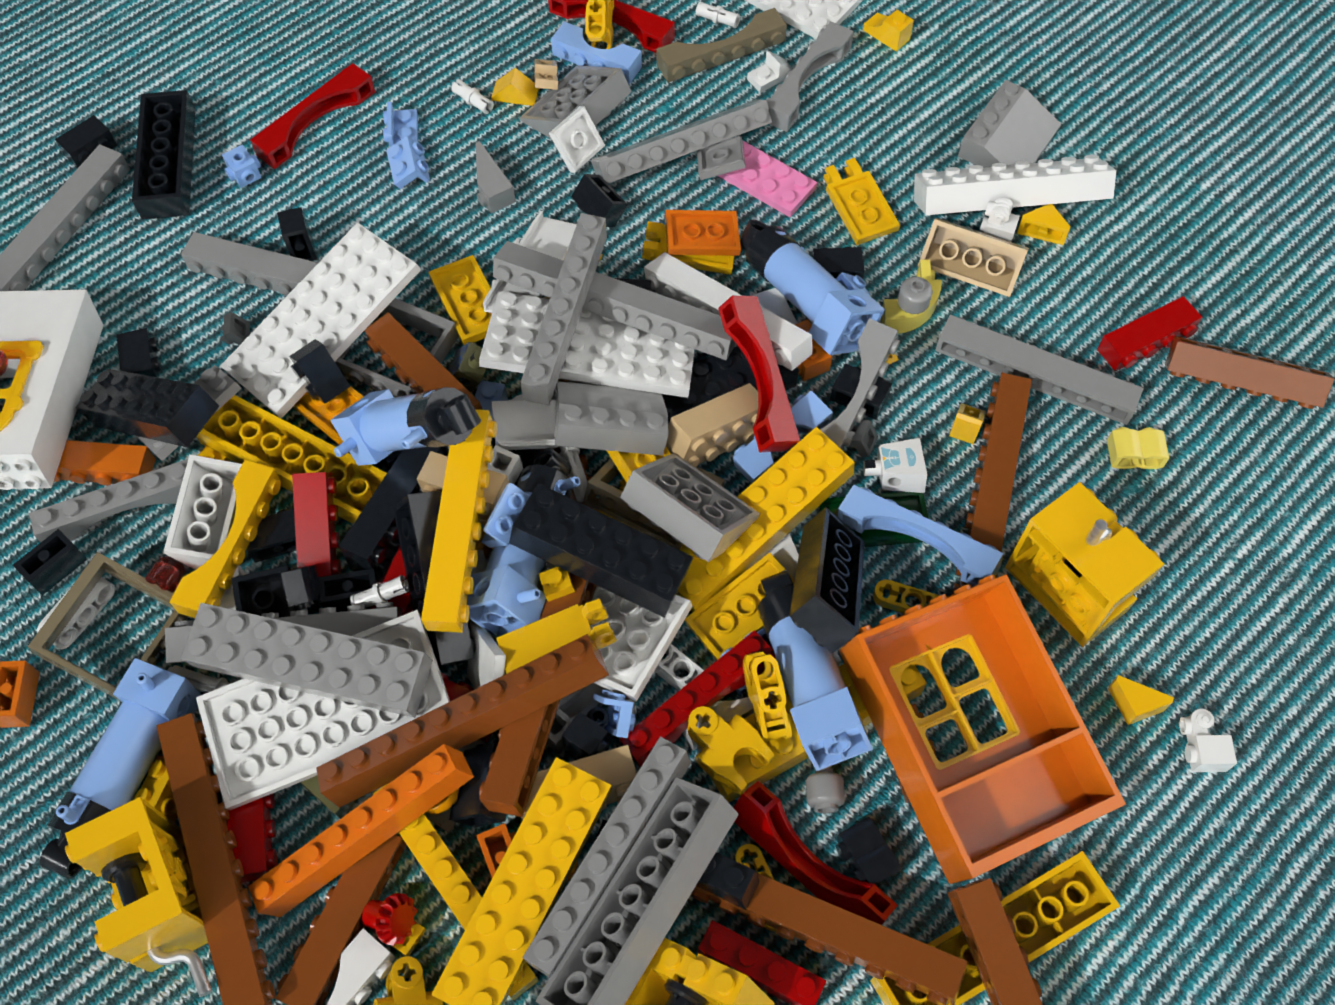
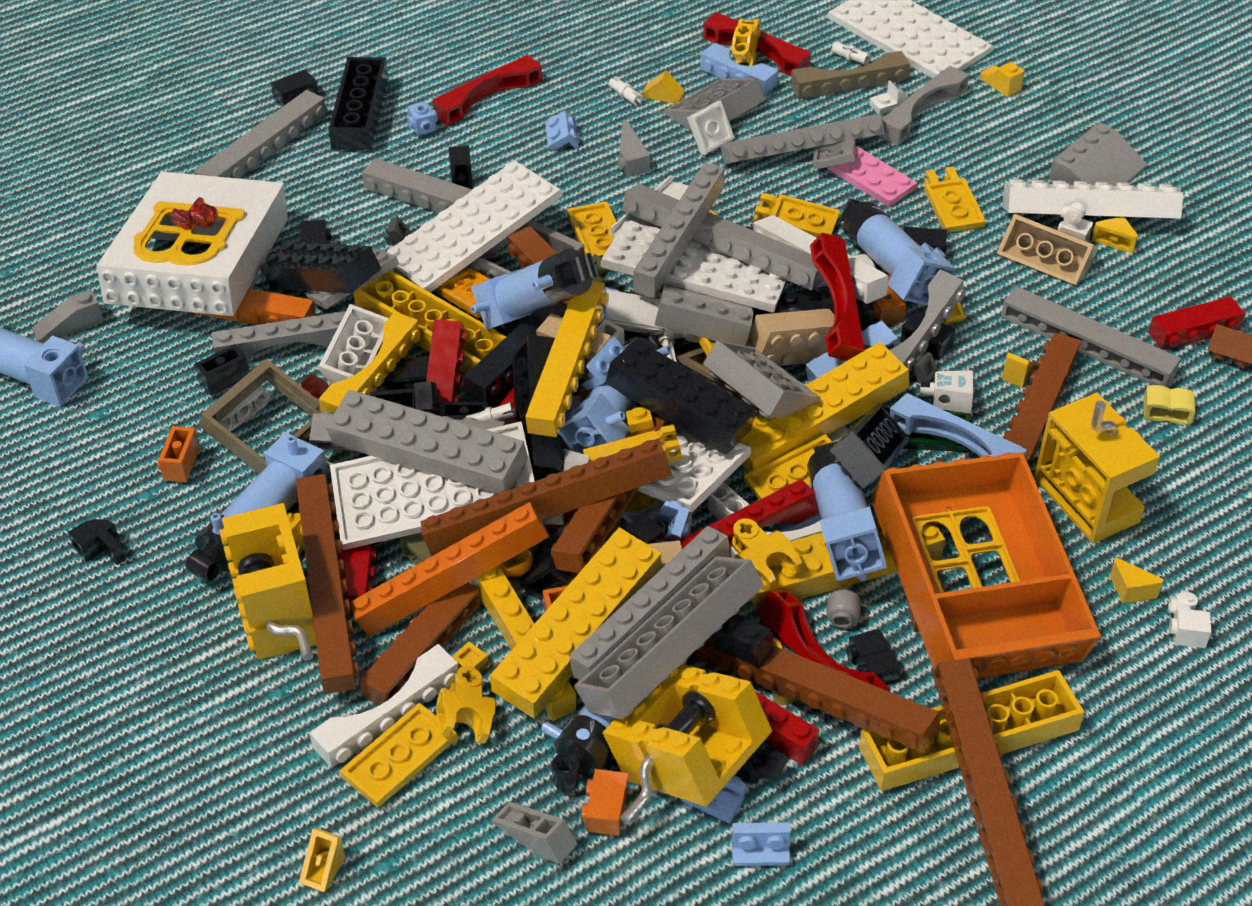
camera: 10 degrees right, 15 degrees down
black brick [289,339,350,404] -> none
red gear [362,893,418,946] -> none
light blue bracket [383,102,418,147] -> none
tan slope [534,59,558,90] -> none
black brick [571,174,628,227] -> none
orange plate [664,210,741,256] -> none
yellow piece [743,651,792,743] -> none
light yellow arch [881,260,942,334] -> none
light grey head [897,277,933,314] -> none

